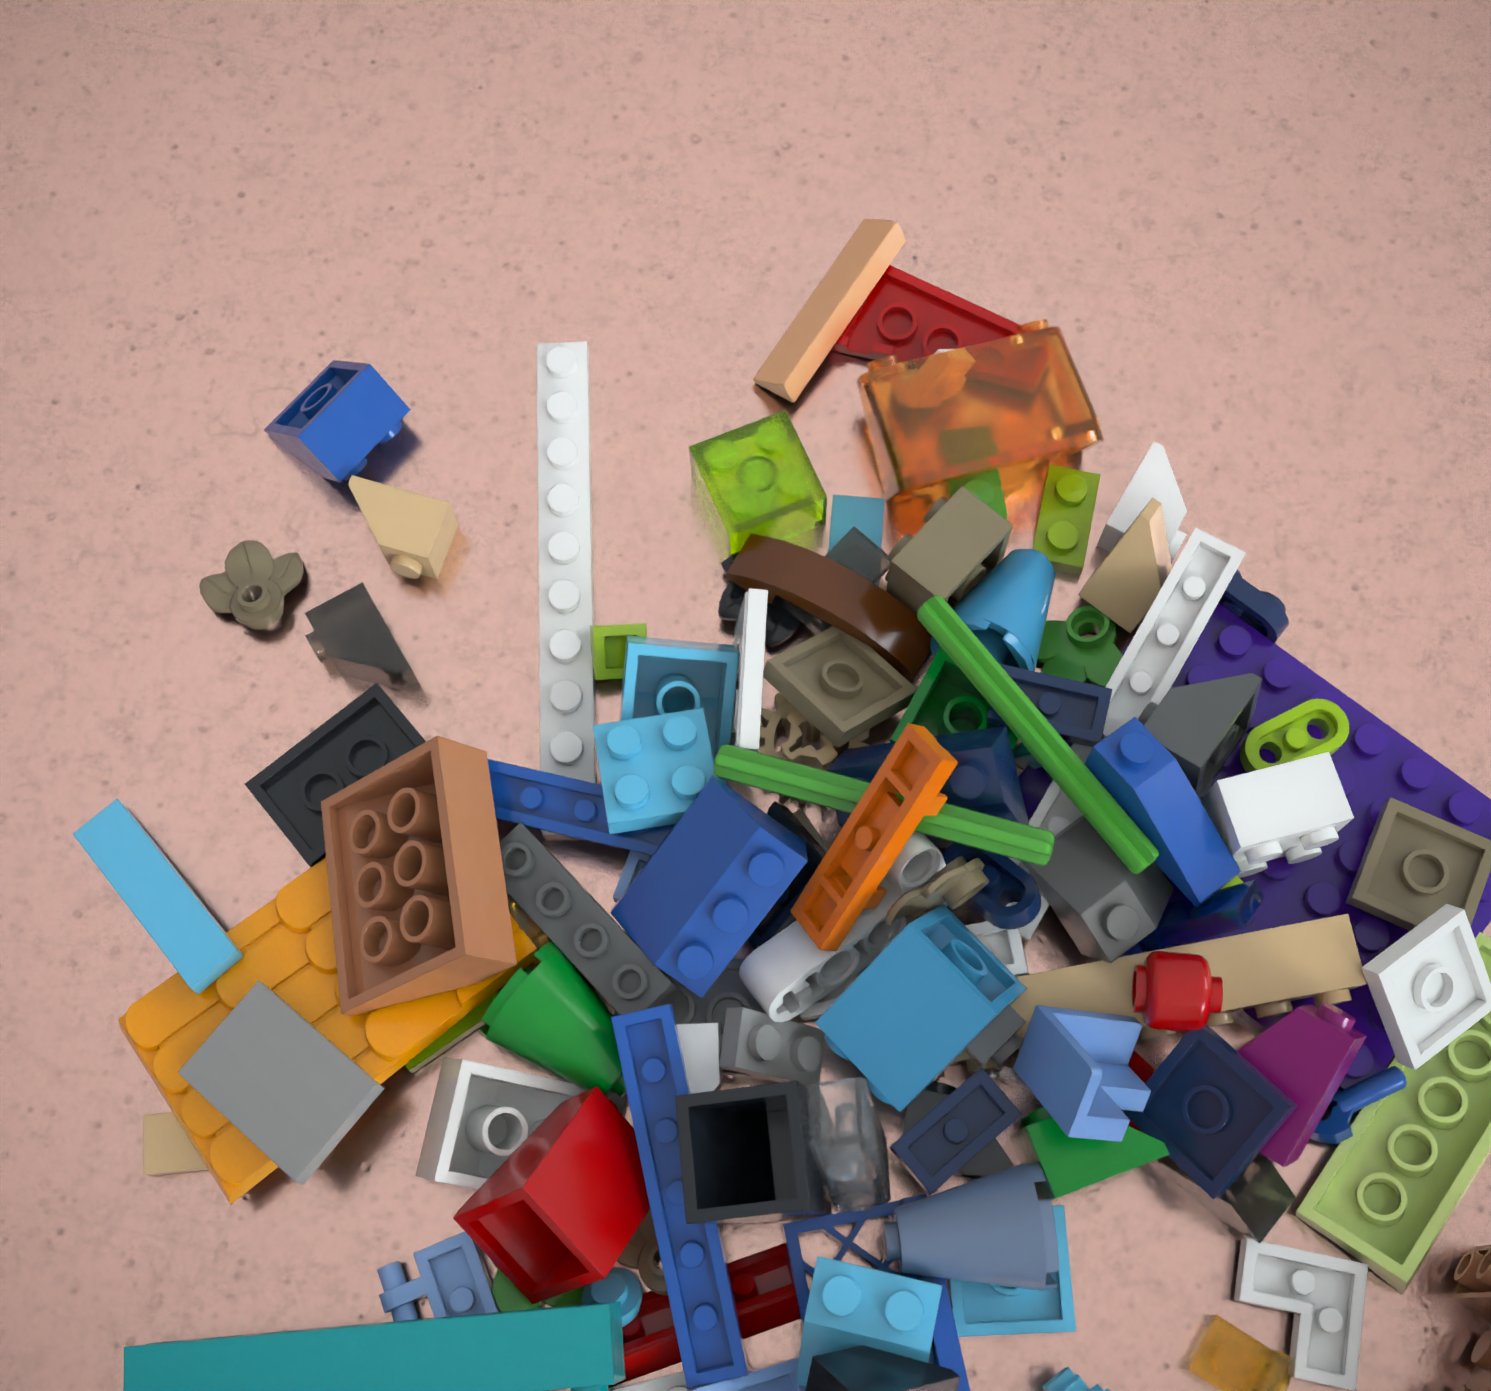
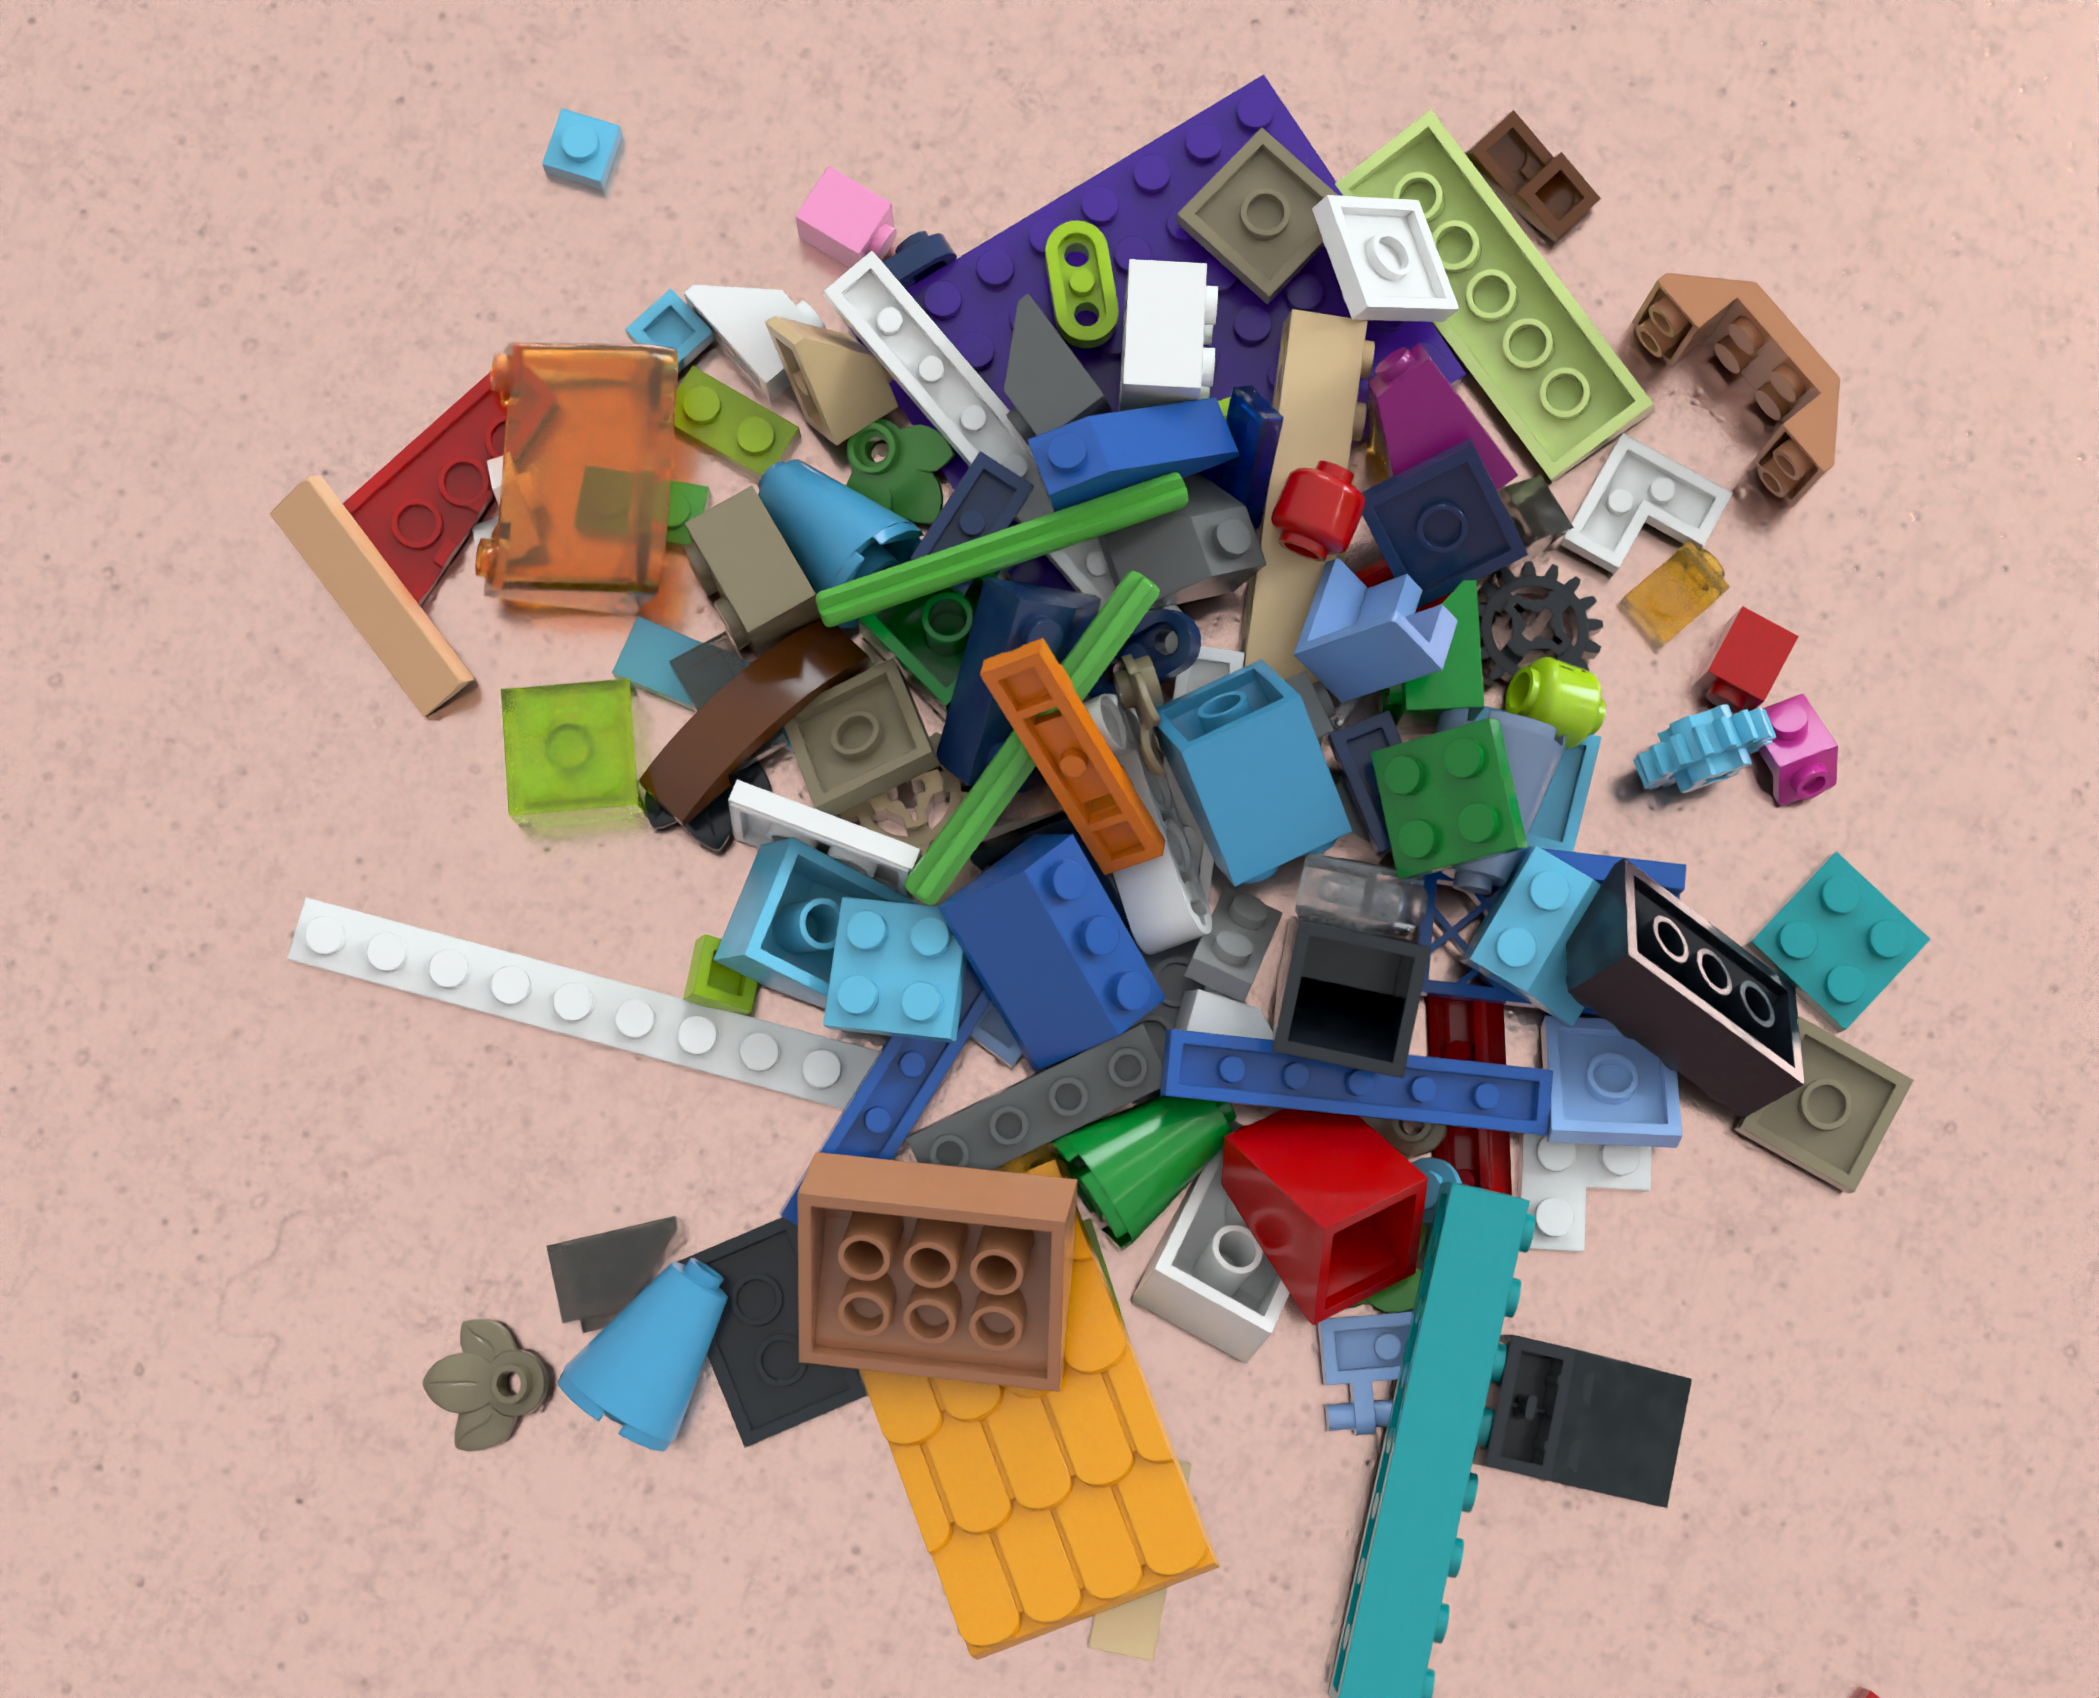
camera: 80 degrees left, 10 degrees up
medium azure tile [73,798,244,994] -> none
light grey tile [178,980,384,1185] -> none
blue slope [264,360,411,482] -> none
tan slope [348,475,459,579] -> none
blue bar [1310,1066,1407,1144] -> none
none -> medium azure plate [542,108,623,190]
none -> dark azure cone [558,1258,728,1452]
none -> medium azure plate [625,288,715,380]
none -> bright pink brick [795,166,897,268]
none -> green plate [1371,718,1528,879]
none -> black gear [1477,561,1603,690]
none -> lime head [1506,657,1606,749]

